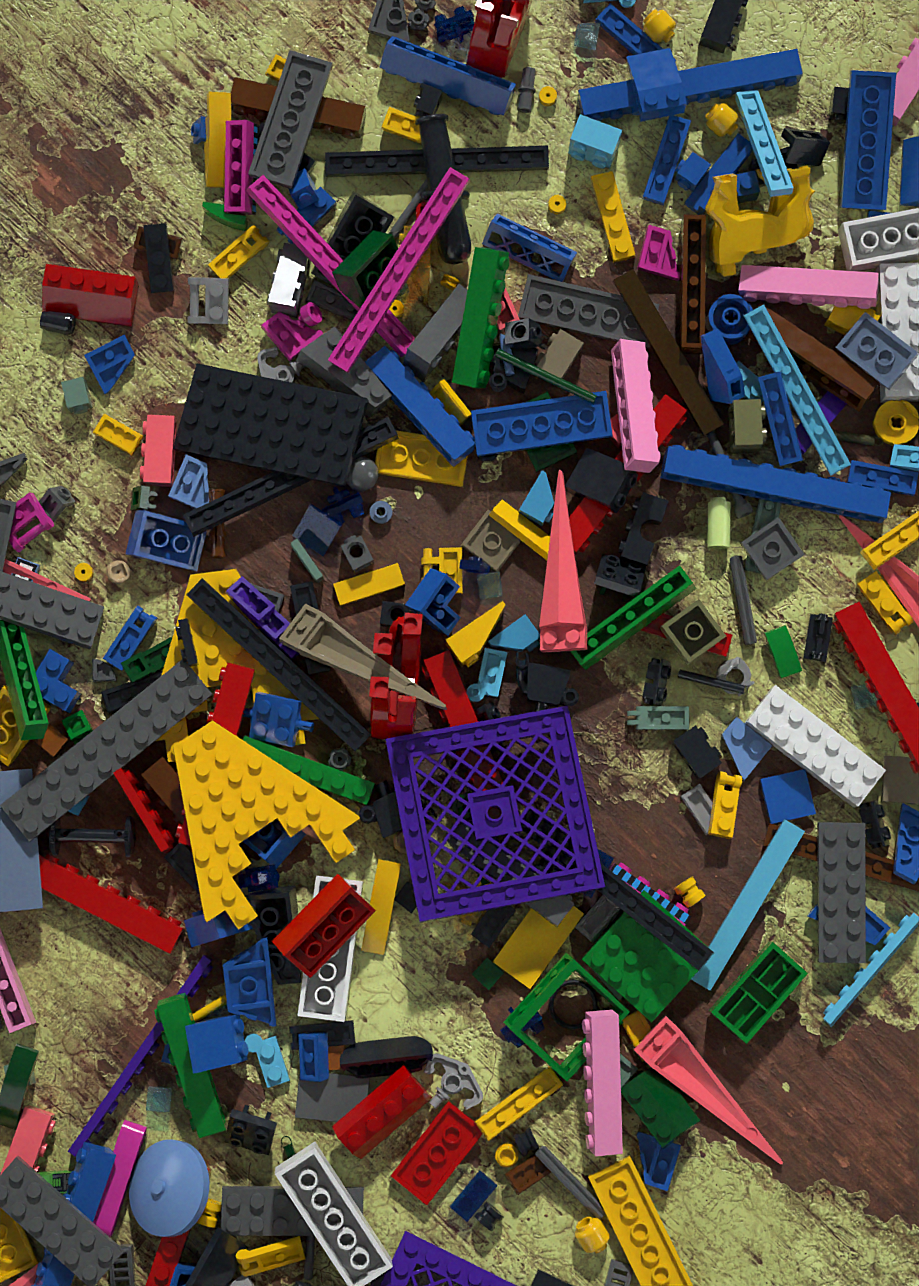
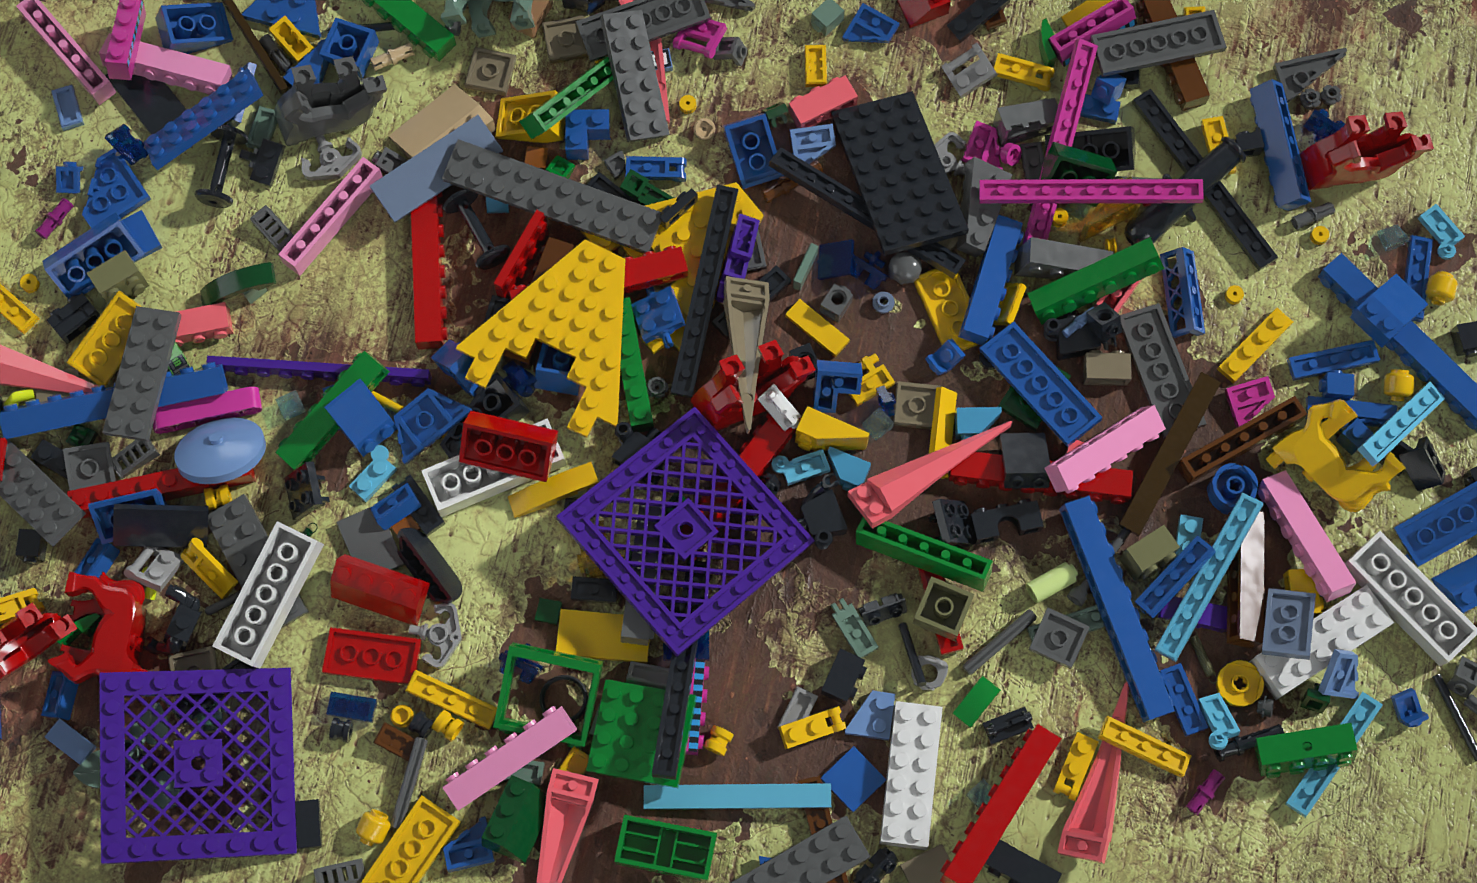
camera: 60 degrees right, 10 degrees down
dark green axle [495,349,597,404] -> none
medium azure brick [568,114,622,169] -> none
blue slope [701,329,745,404] -> none
none -> yellow wheel [432,710,464,742]
none -> white hinge [758,384,801,431]
none -> blue bracket [925,339,966,375]

